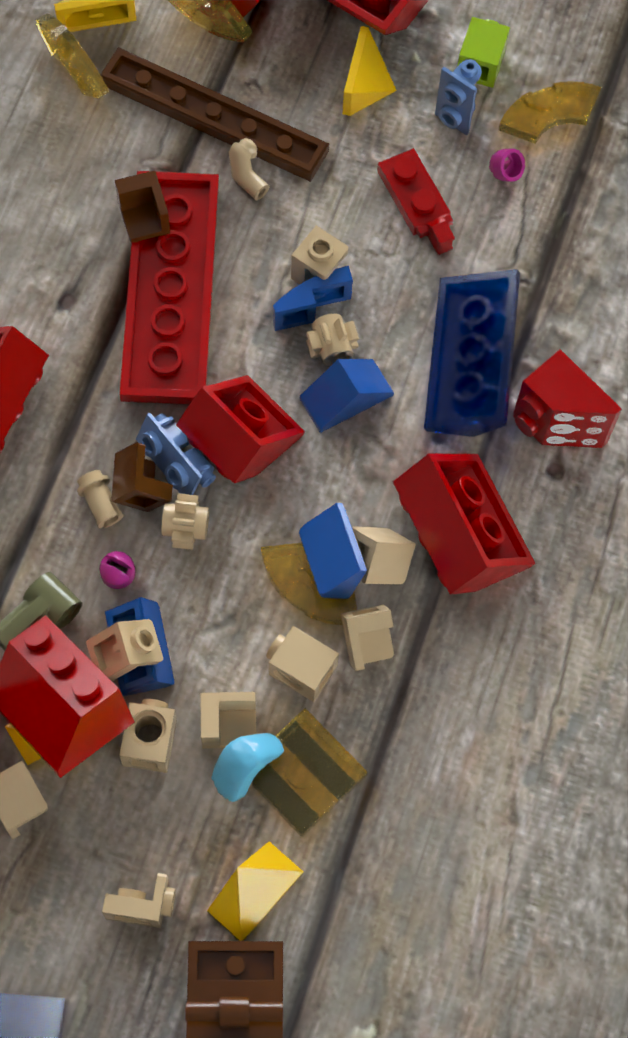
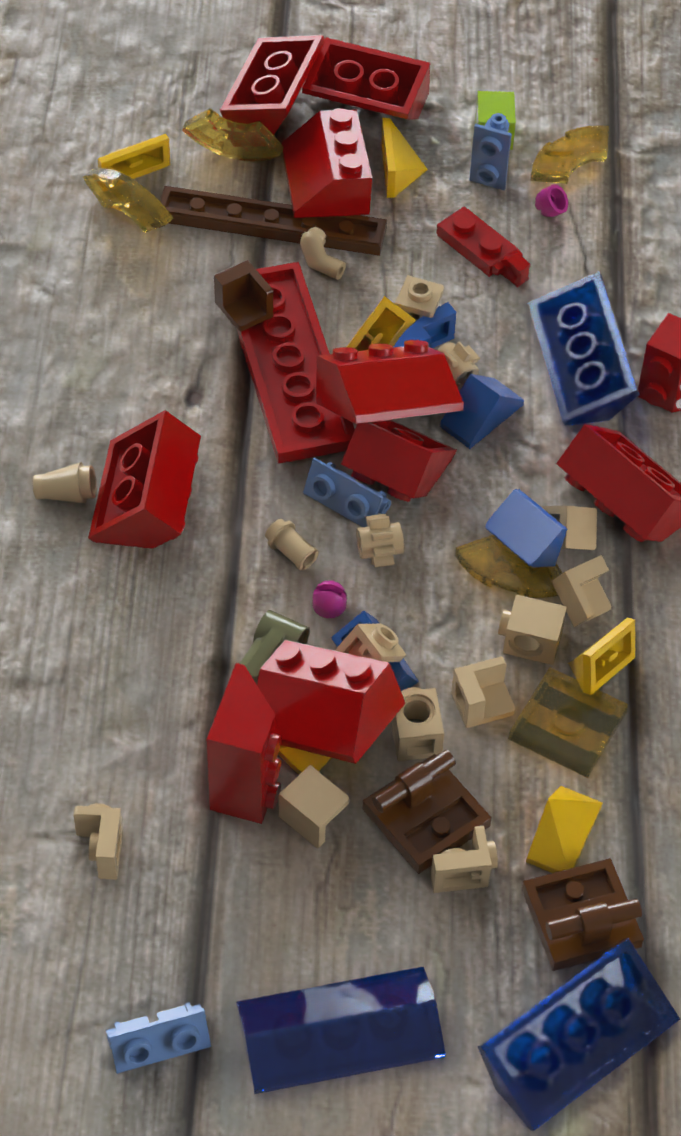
camera: 15 degrees left, 15 degrees down
reddish brown panel [111,442,173,512] -> none
medium azure hair [211,733,284,802] -> none
none -> red slope [281,108,372,218]
none -> red slope [316,340,464,424]
none -> yellow slope [346,296,416,351]
none -> reddish brown plate [362,750,492,874]
none -> yellow slope [568,617,635,695]

